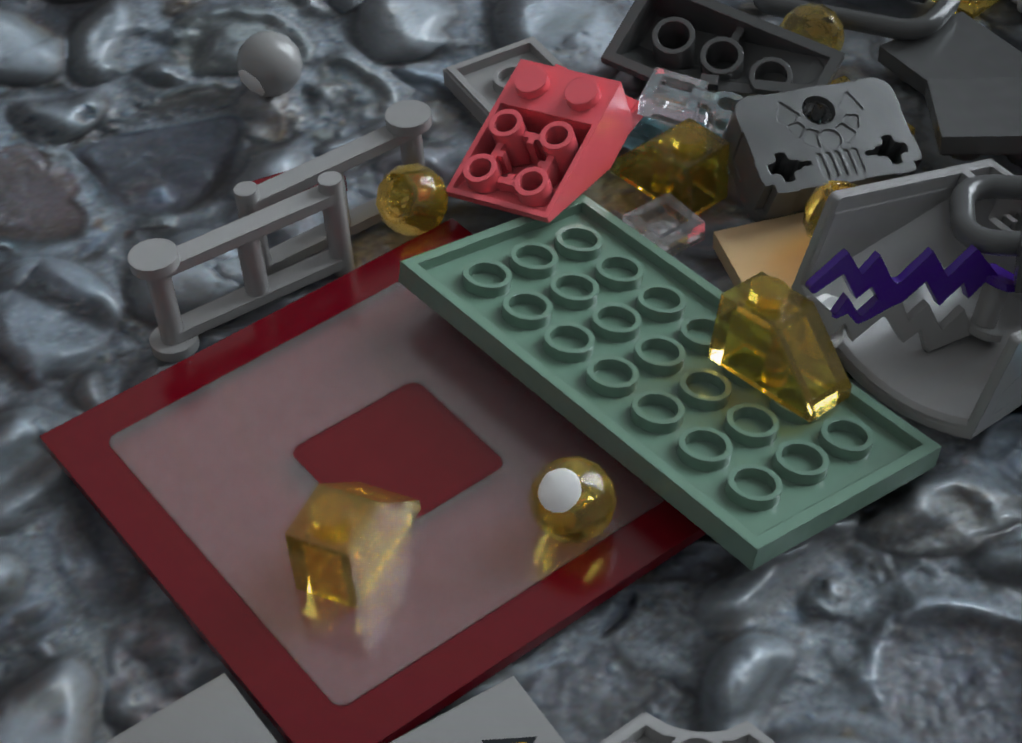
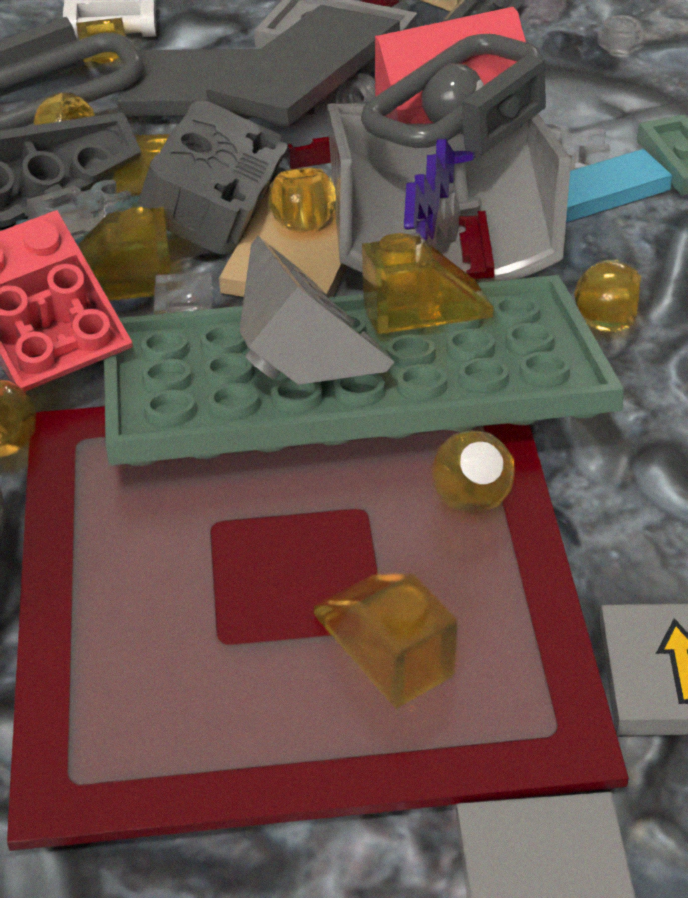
camera: 60 degrees left, 0 degrees up
none -> light grey wedge [239,236,394,385]
none -> dark red piece [459,210,495,279]
none -> clear yellow piece [574,259,641,333]

